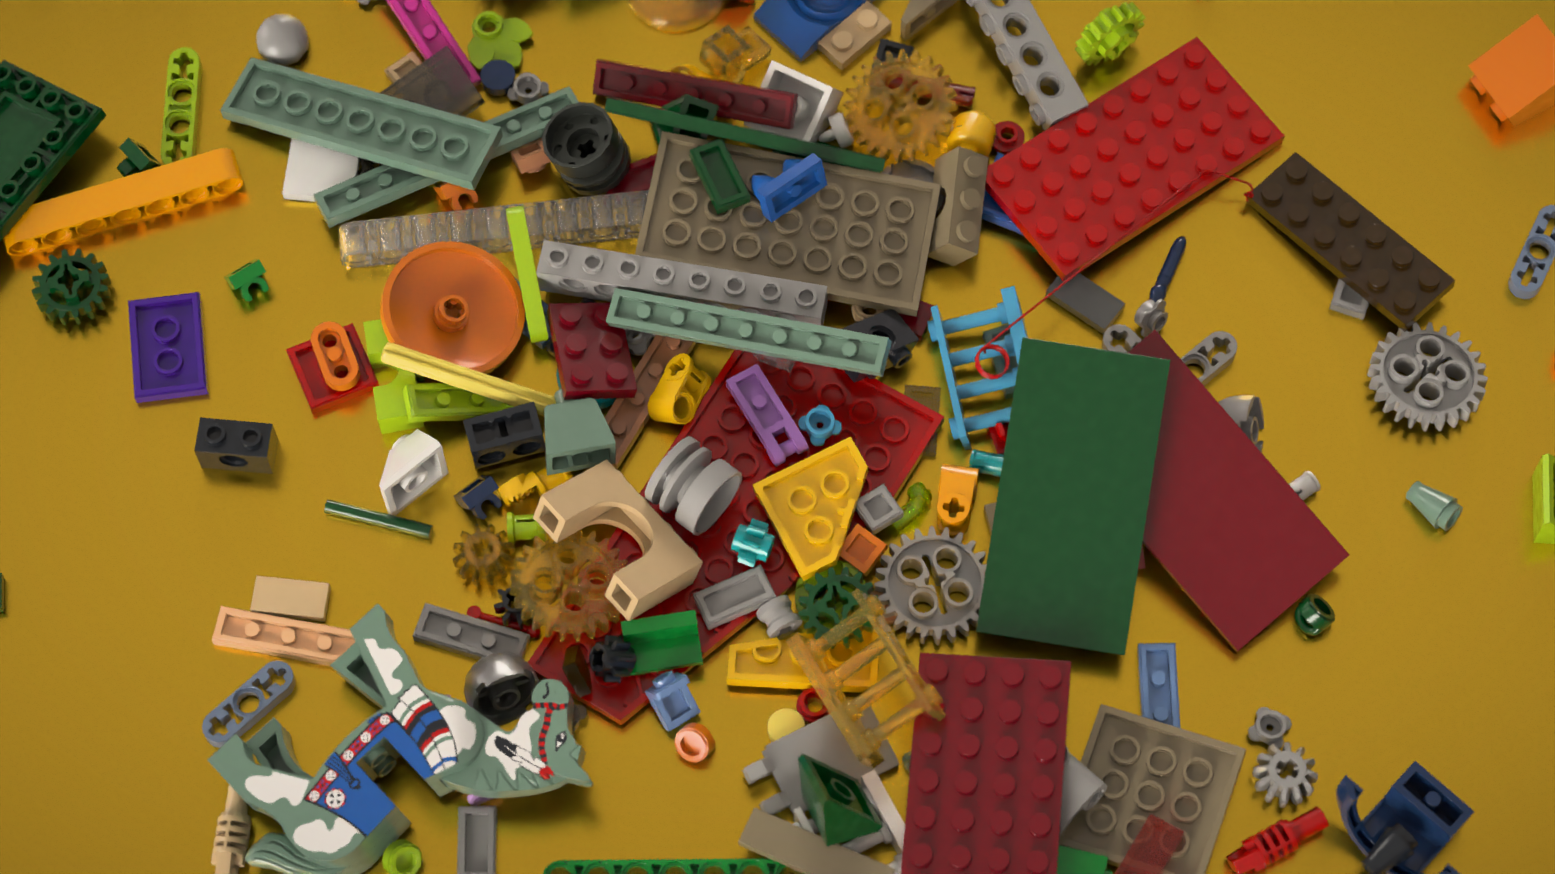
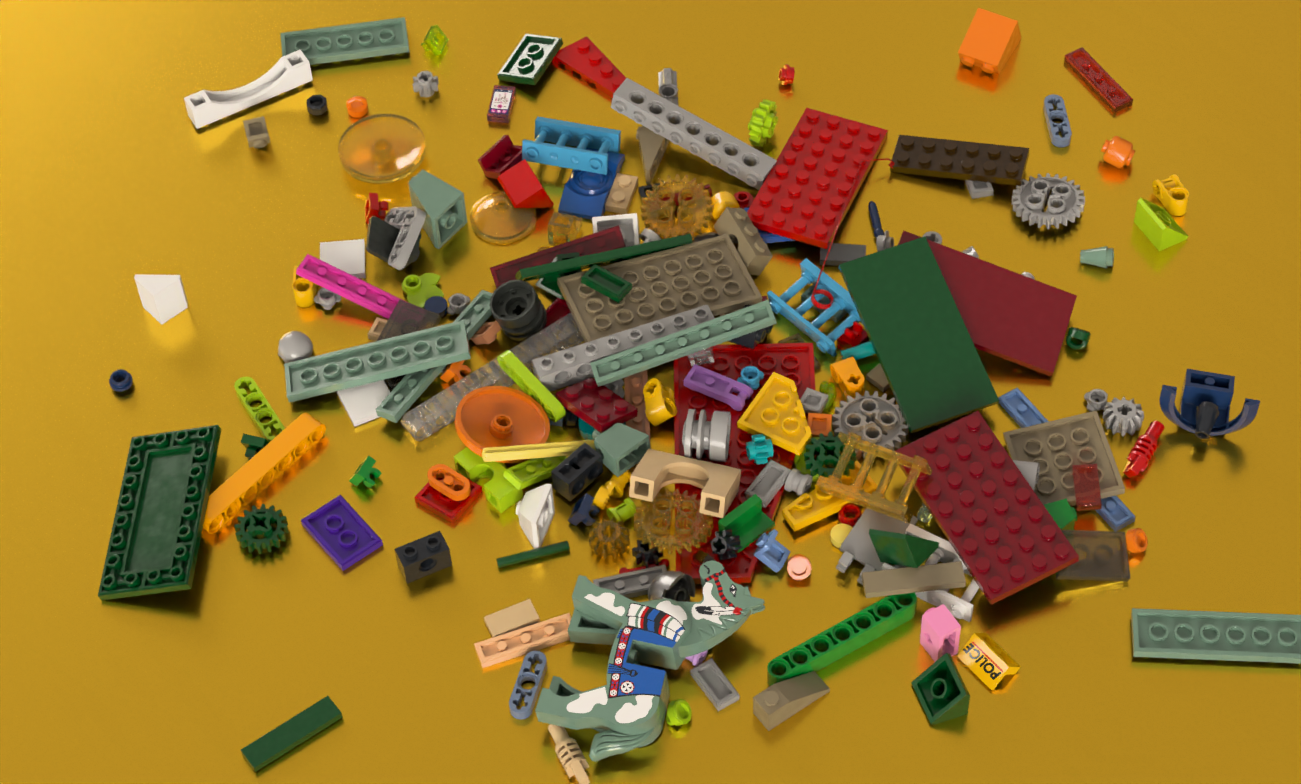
camera: 30 degrees left, 15 degrees down
blue tile [751,153,828,223] -> none

